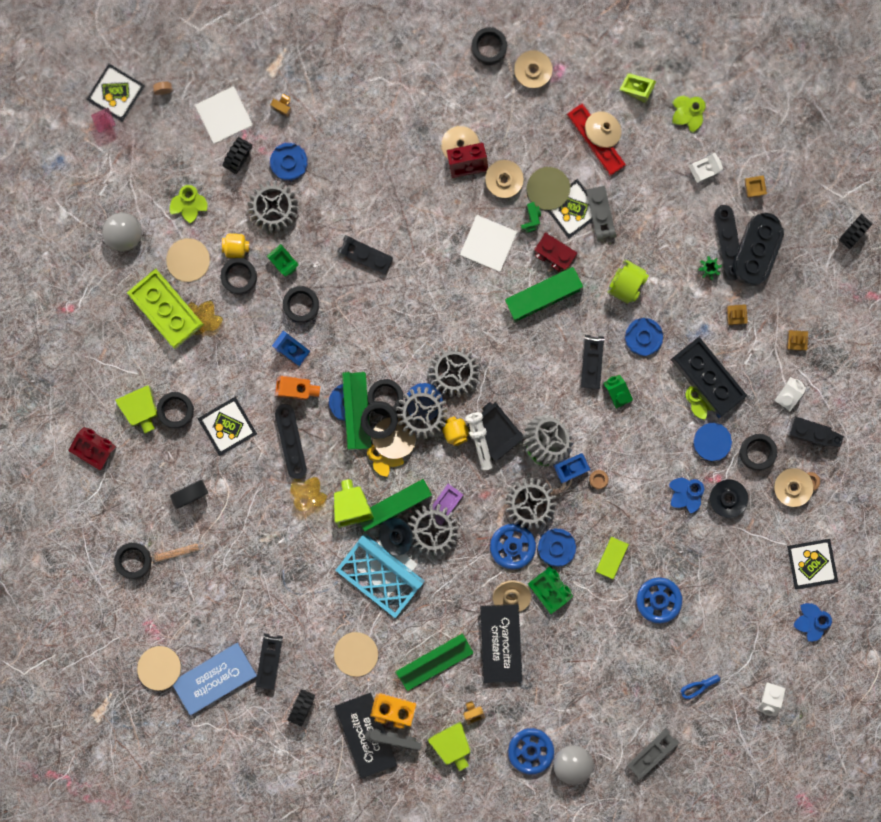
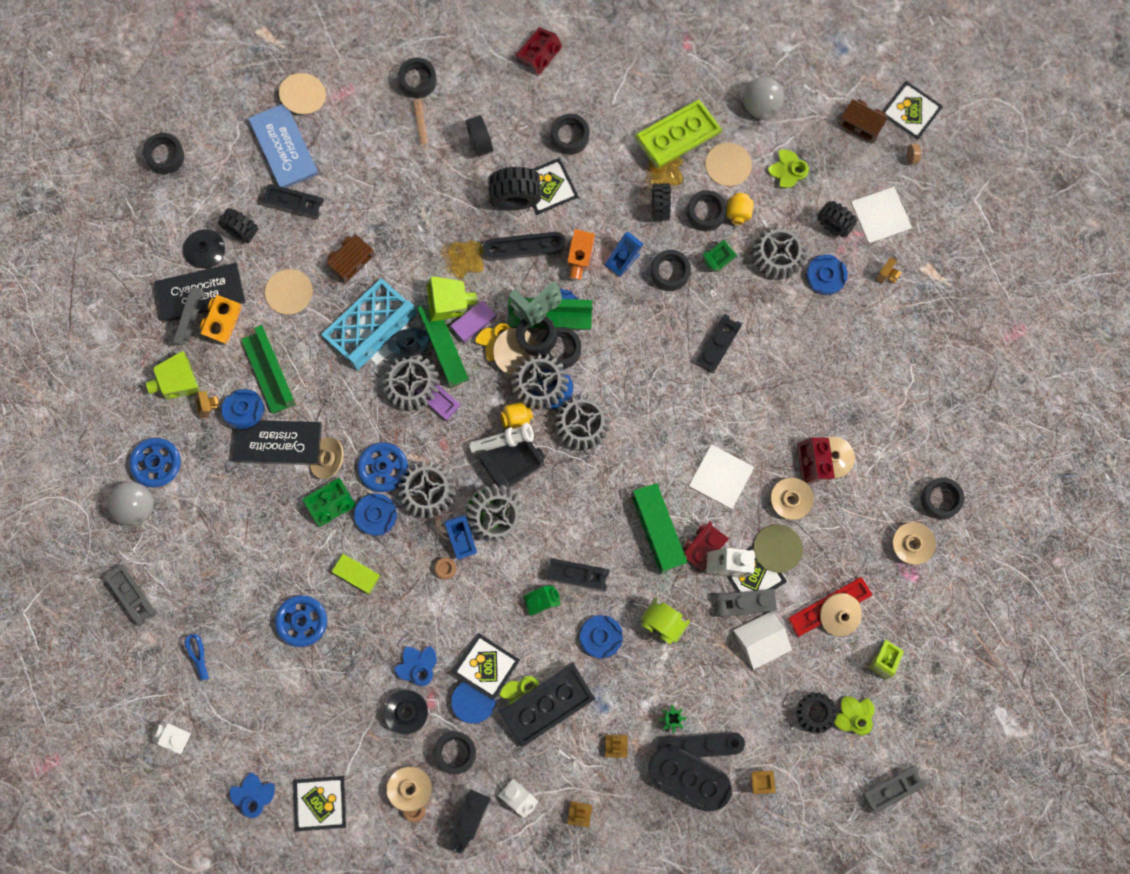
camera: 90 degrees right, 10 degrees down
clear pink tile [91,108,117,134] -> none
lime torso [115,385,158,434] -> none
green bracket [520,202,542,233] -> none
white bracket [689,153,723,183] -> none
none -> black tyre [143,132,185,174]
none -> black dish [183,229,225,269]
none -> blue tile [221,389,264,429]
none -> reddish brown brick [326,234,375,284]
none -> medium lavender tile [450,300,496,343]
none -> sticker [452,633,520,700]
none -> black tyre [488,167,541,210]
none -> sand green bracket [509,281,562,326]
none -> black tyre [652,183,671,221]
none -> white torso [706,548,755,578]
none -> white slope [733,611,792,670]
none -> black tyre [797,692,837,734]
none -> reddish brown brick [838,98,888,144]
none -> dark grey plate [863,765,927,814]

